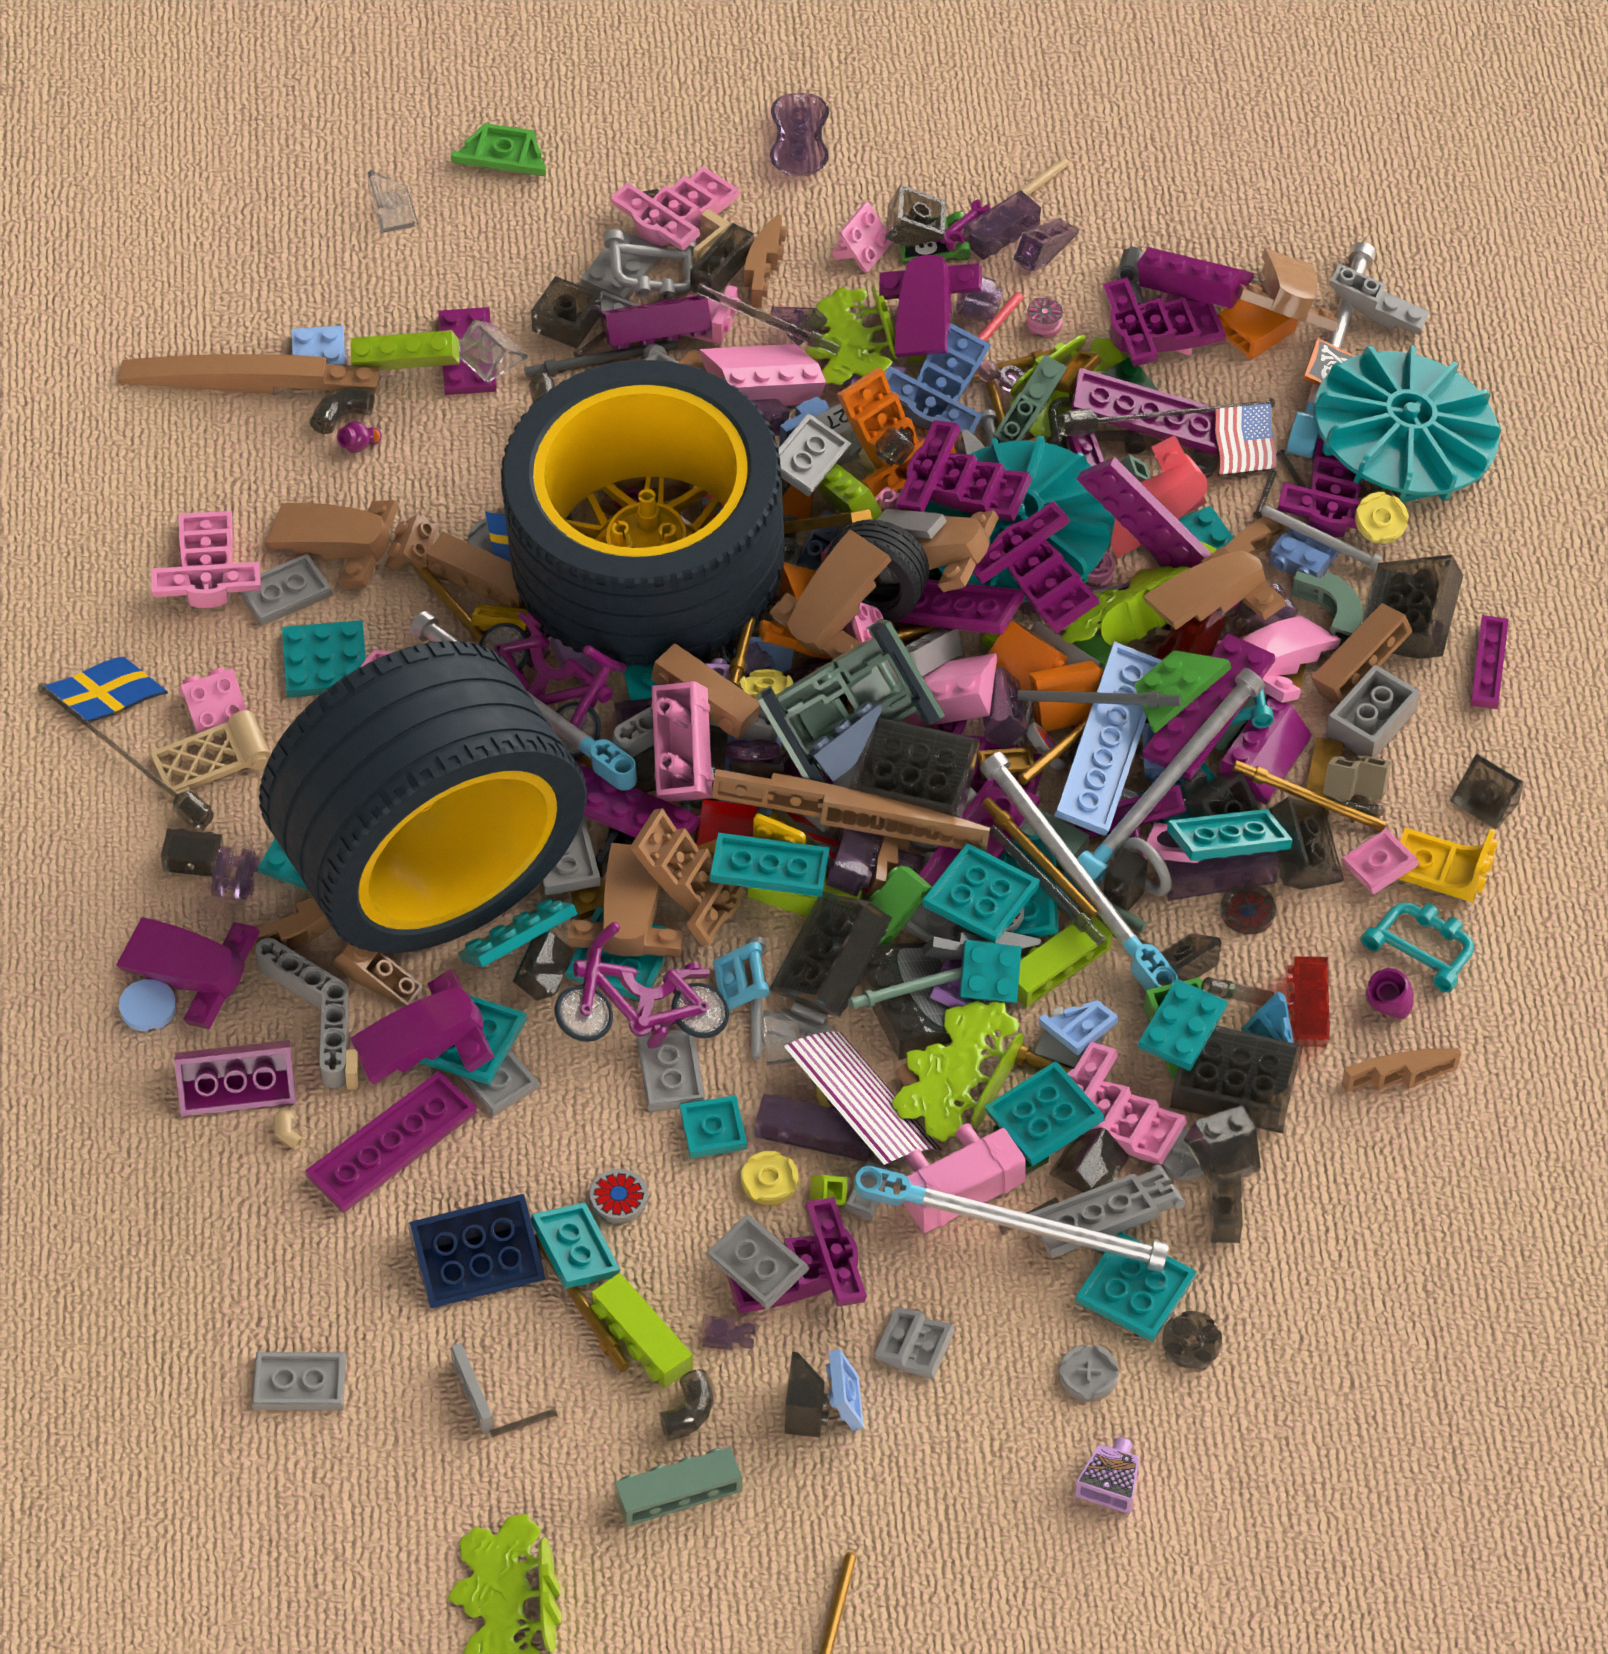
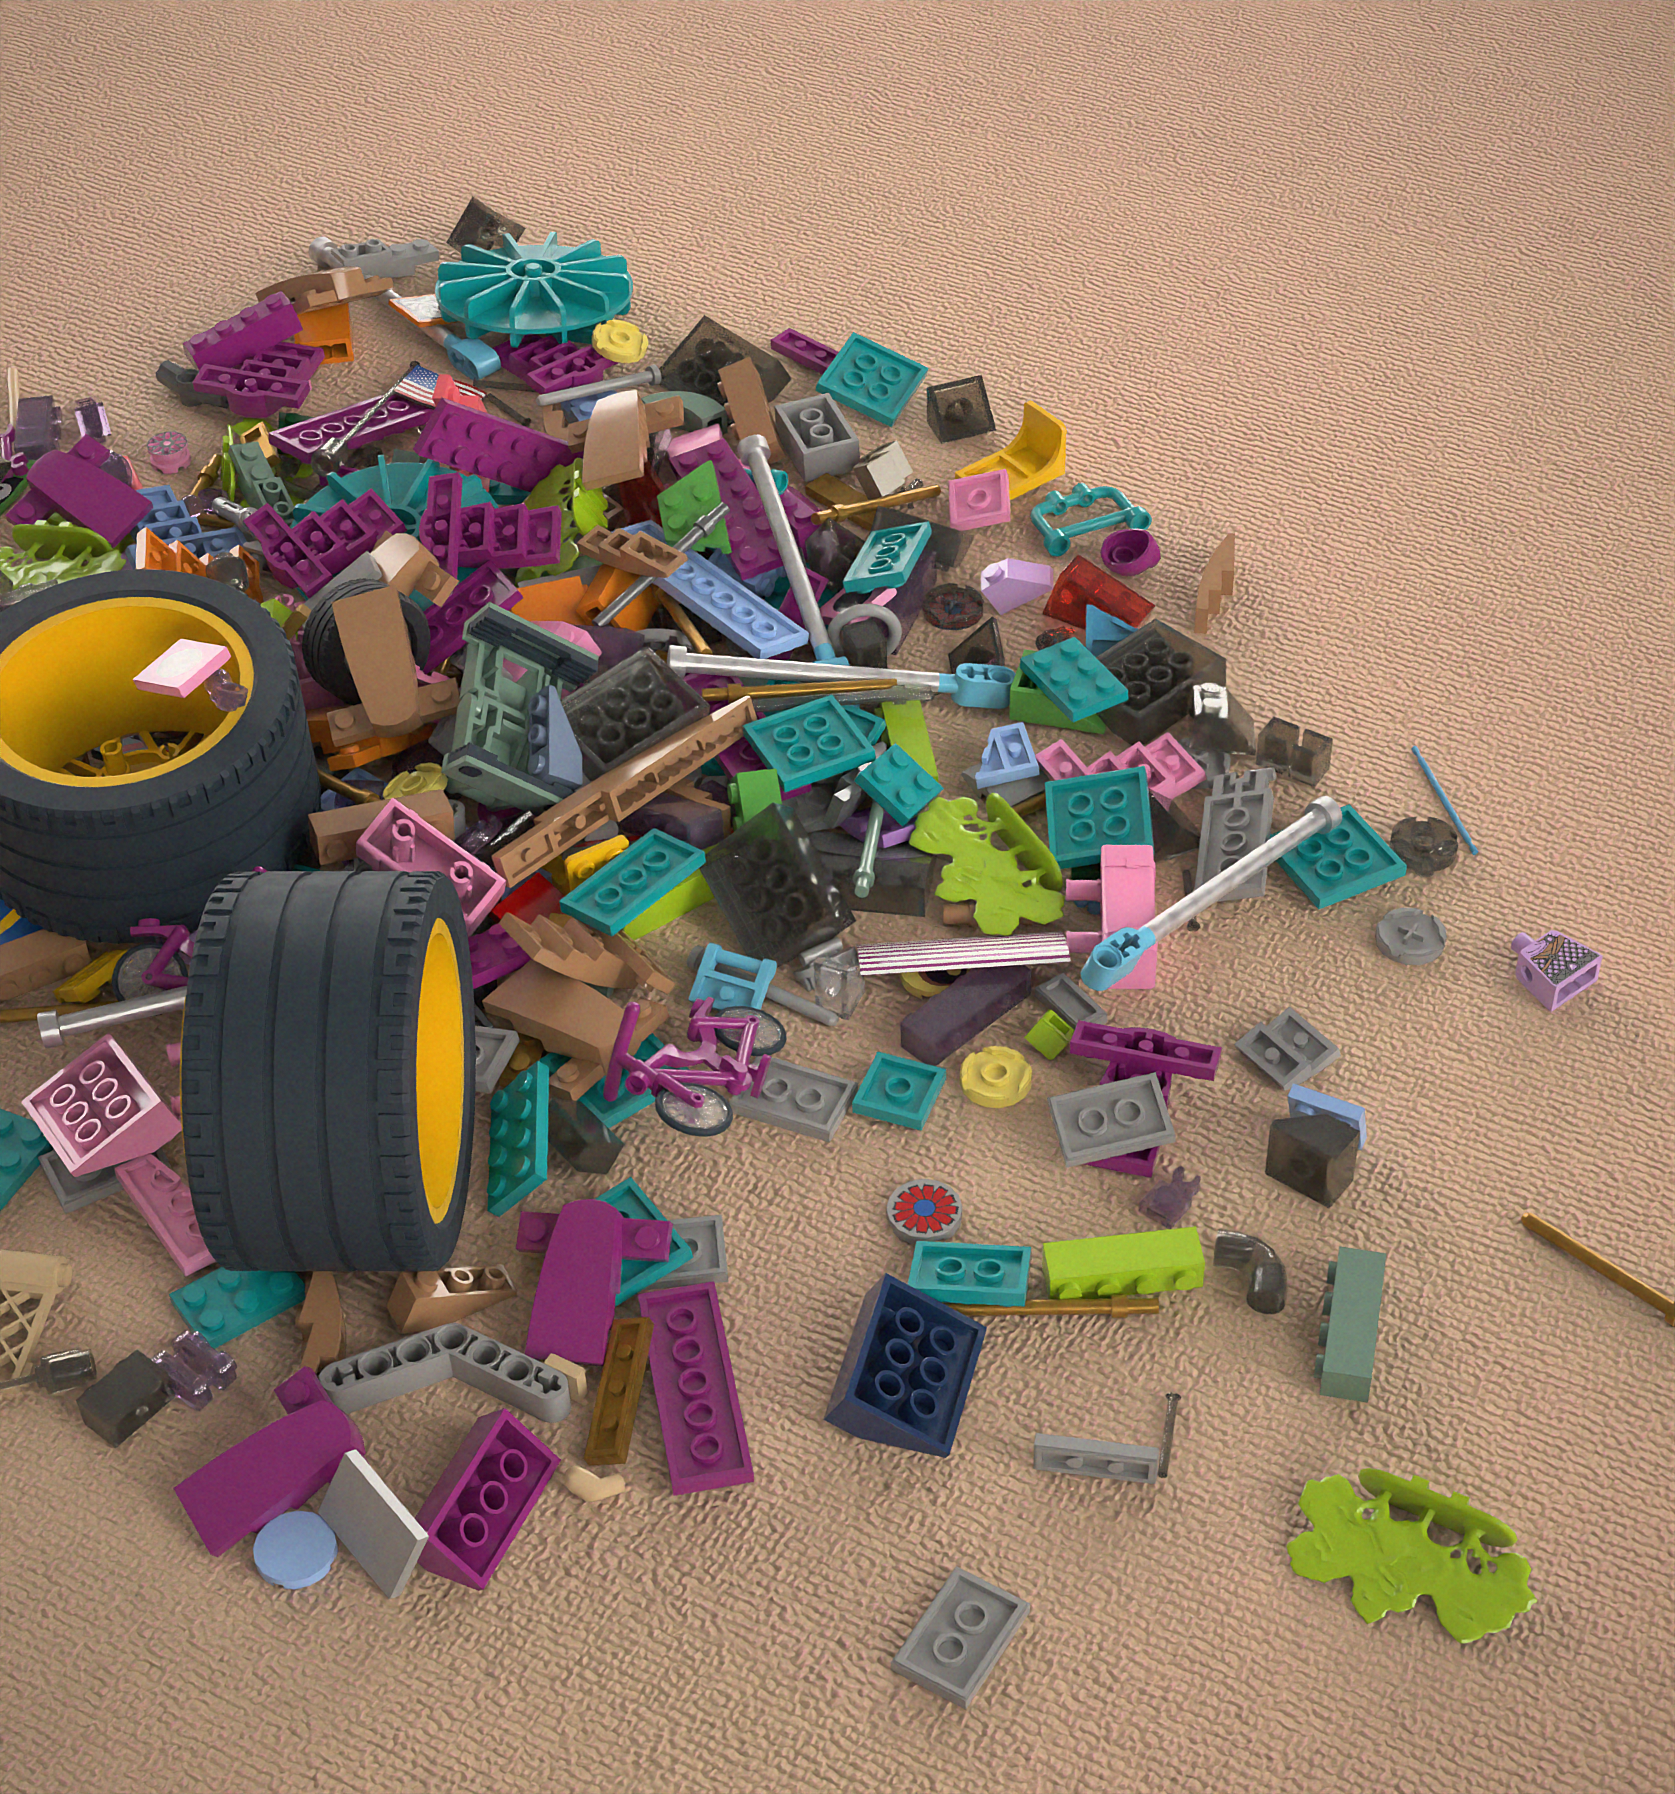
camera: 55 degrees left, 10 degrees down
none -> tile [133,639,231,698]
none -> plate [204,668,248,711]
none -> light grey pin [212,497,257,539]
none -> light grey tile [318,1449,429,1599]
none -> clear smoke brick [446,196,526,253]
none -> medium nougat slope [577,525,688,578]
none -> pearl gold tile [583,1317,654,1466]
none -> teal plate [815,332,929,428]
none -> lavender slope [981,558,1053,615]
none -> dark azure piece [1411,746,1478,855]

